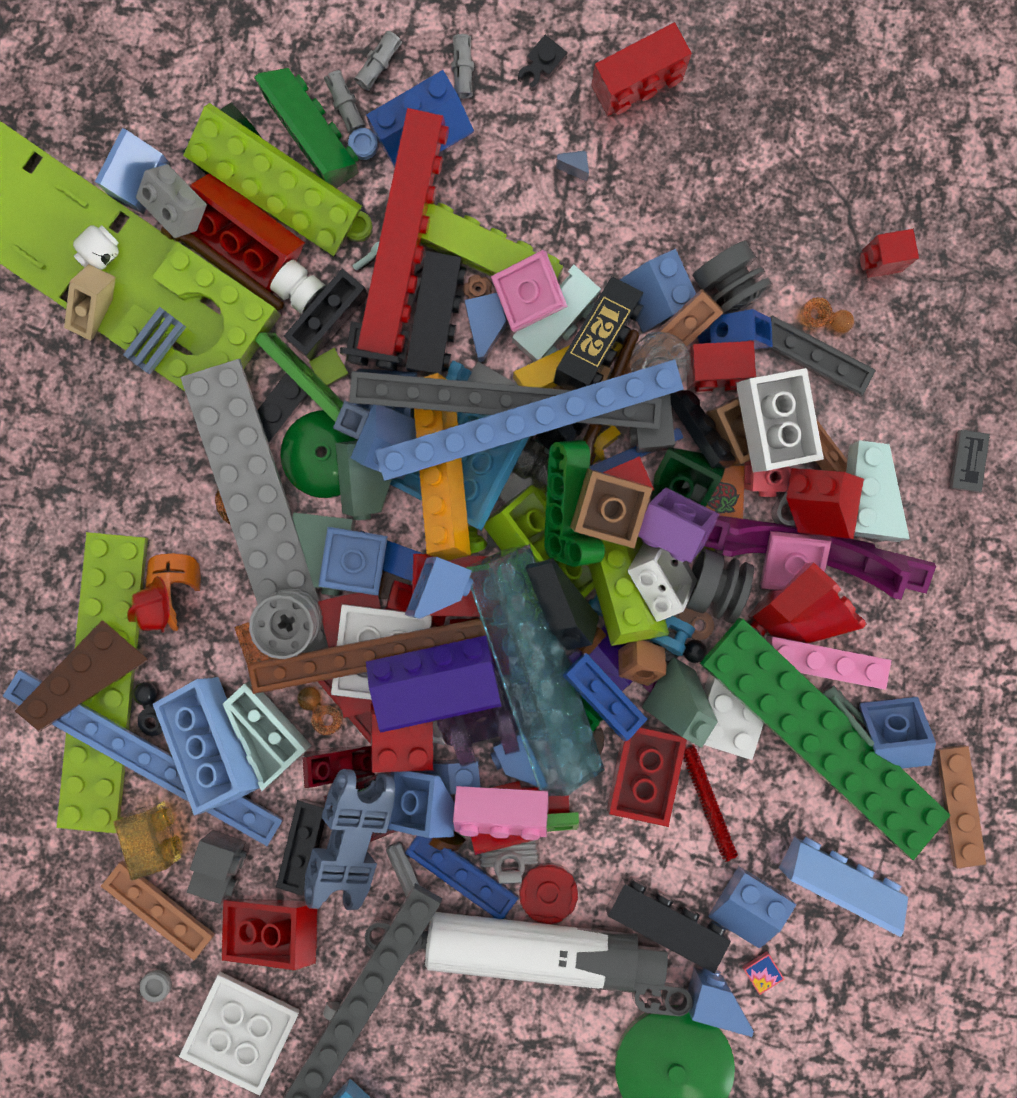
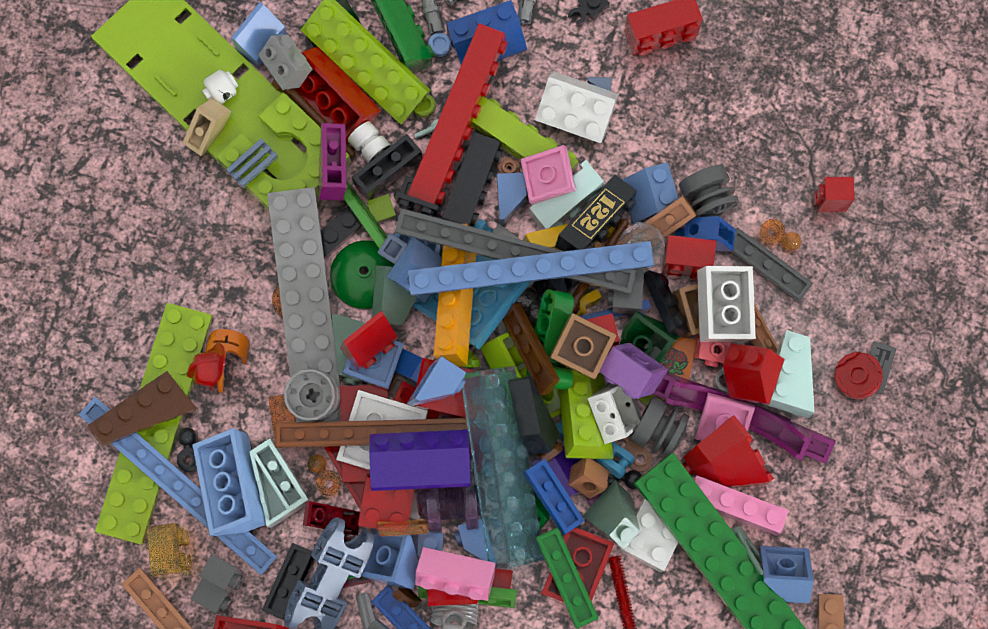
camera: 10 degrees right, 10 degrees down
none -> magenta slope [319,123,347,201]
none -> red slope [340,311,397,370]
none -> clear orange tile [376,519,429,536]
none -> reddish brown tile [502,303,560,395]
none -> white brick [535,71,619,143]
none -> green tile [535,527,599,629]
none -> red tile [834,352,883,399]

